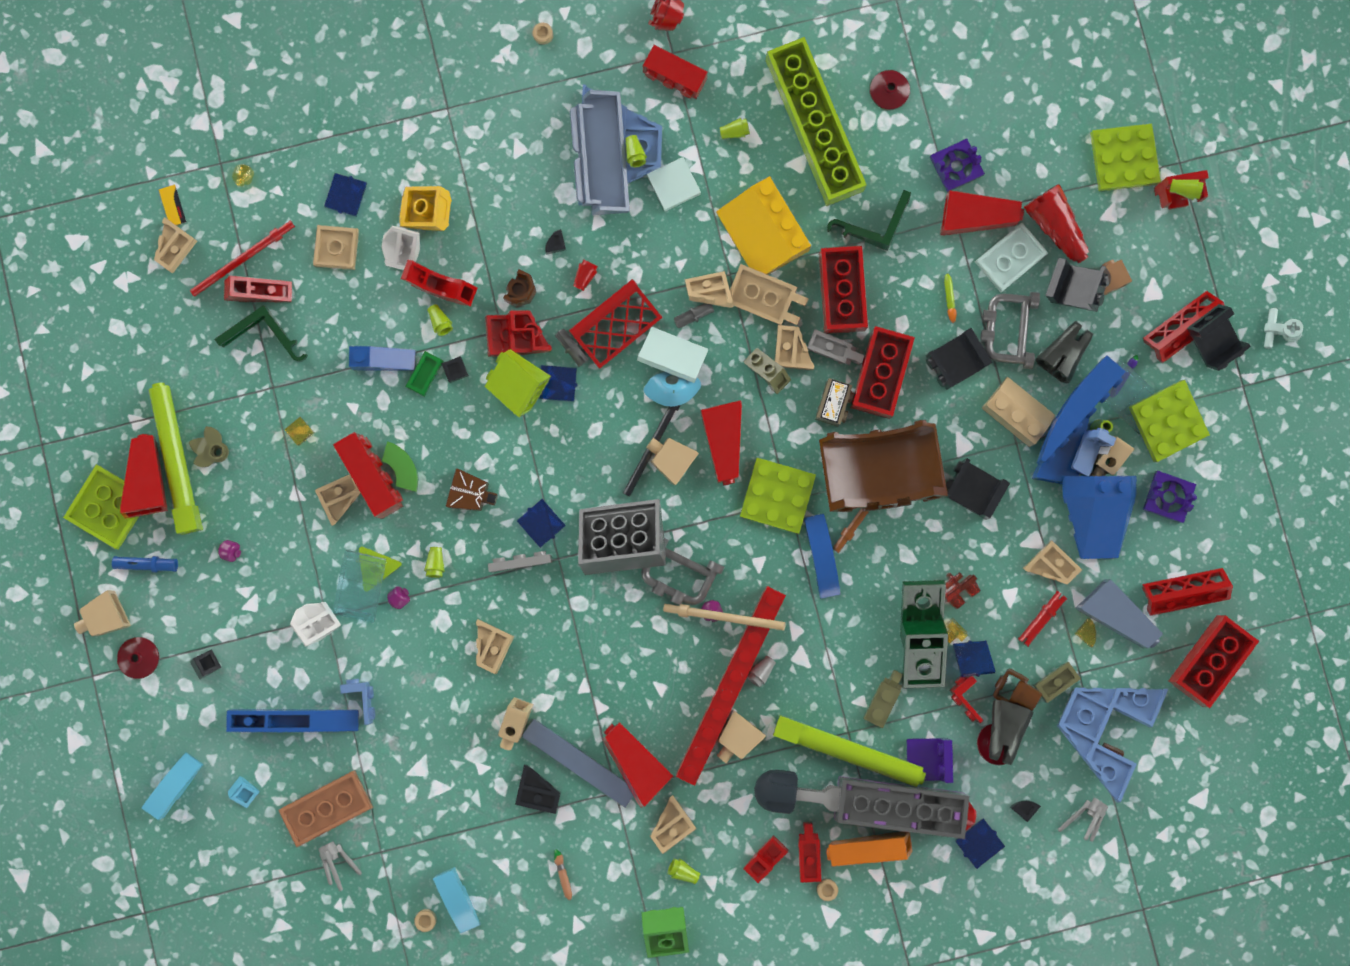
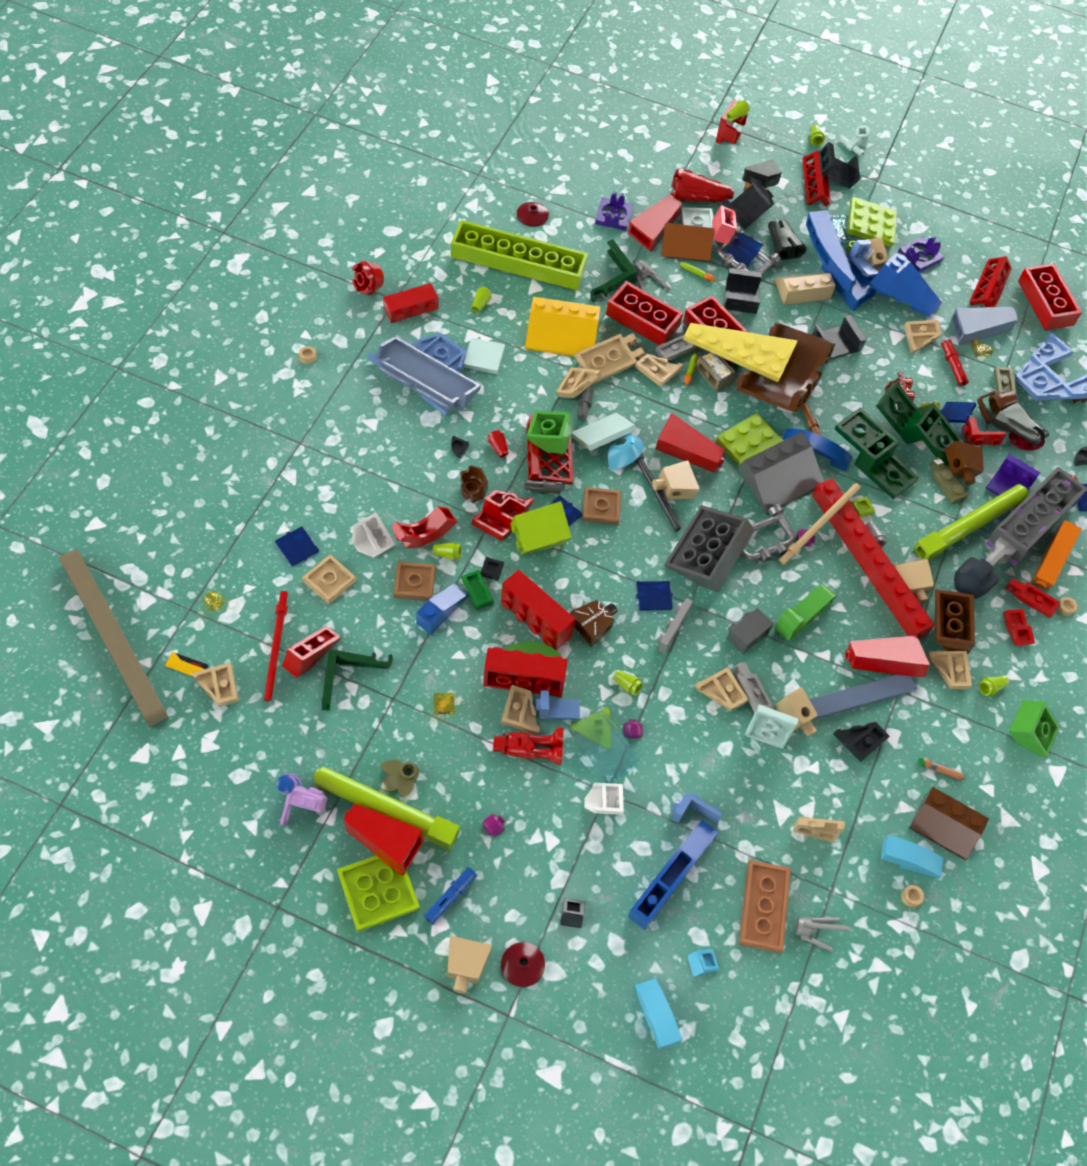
camera: 55 degrees left, 25 degrees down
yellow slope [399,186,452,231] -> none
lime cone [625,135,647,168] -> none
olive bracket [744,348,791,394] -> none
lime plate [1090,123,1161,191] -> none
none -> dark tan beam [59,549,169,727]
none -> lavender piece [276,773,328,825]
none -> medium nougat tile [393,562,436,601]
none -> red piece [493,727,564,765]
none -> red brick [501,569,575,651]
none -> bright green slope [526,411,573,454]
none -> medium blue bracket [536,691,580,720]
none -> medium nougat tile [582,487,621,525]
none -> light grey plant [634,260,671,292]
none -> dark orange tile [661,223,714,262]
none -> light yellow wing [683,323,797,382]
none -> lime piece [684,353,698,385]
none -> coral brick [712,206,737,245]
none -> clear blue piece [726,232,763,268]
none -> dark grey brick [727,608,774,654]
none -> light grey hinge [733,662,773,713]
none -> dark grey slope [737,431,823,514]
none -> pearl dark grey slope [742,159,782,188]
none -> light aqua tile [745,705,799,749]
none -> bright green beam [774,583,837,642]
none -> tan wing [793,817,845,843]
none -> lime cone [810,125,825,146]
none -> dark green bracket [834,408,919,500]
none -> lime tile [850,496,875,518]
none -> reddish brown slope [909,787,989,860]
none -> reddish brown slope [935,589,975,655]
none -> reddish brown torso [945,441,984,485]

